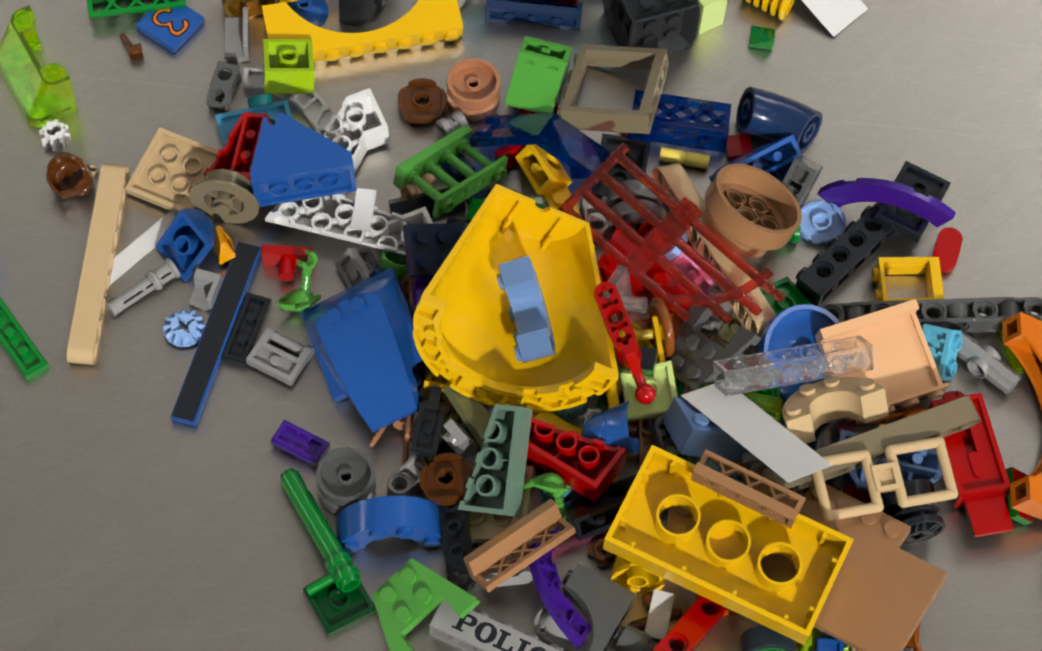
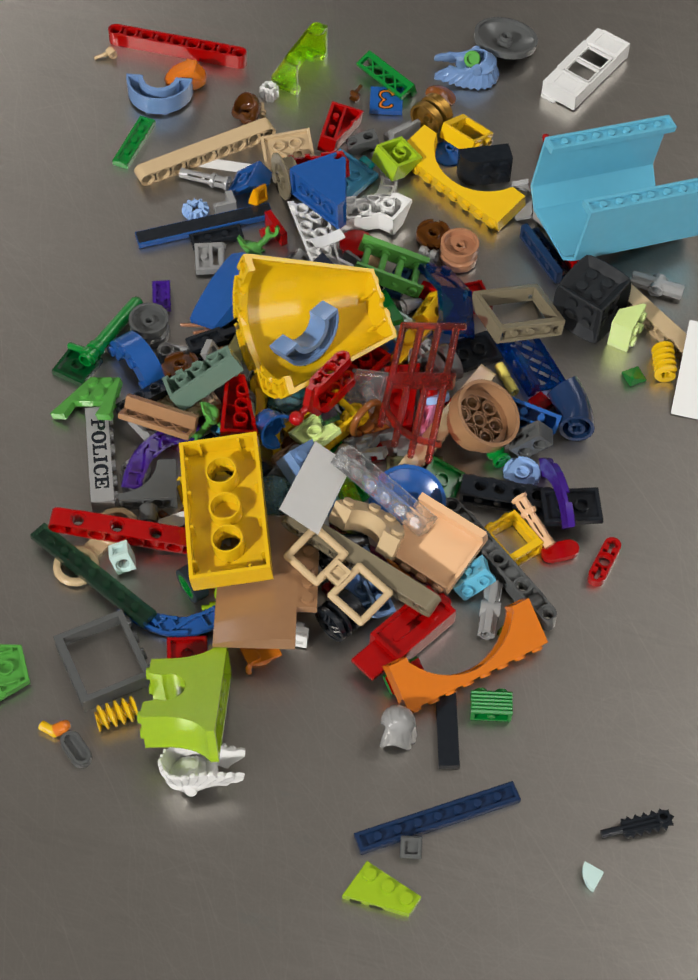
camera: 60 degrees right, 5 degrees down
bright green slope [504,36,572,116] -> none
medium nougat fence [691,450,806,528] -> none
none -> red wedge [317,101,364,152]
none -> red tile [339,230,370,259]
none -> light nougat pin [511,492,555,549]
none -> red beam [587,537,621,587]

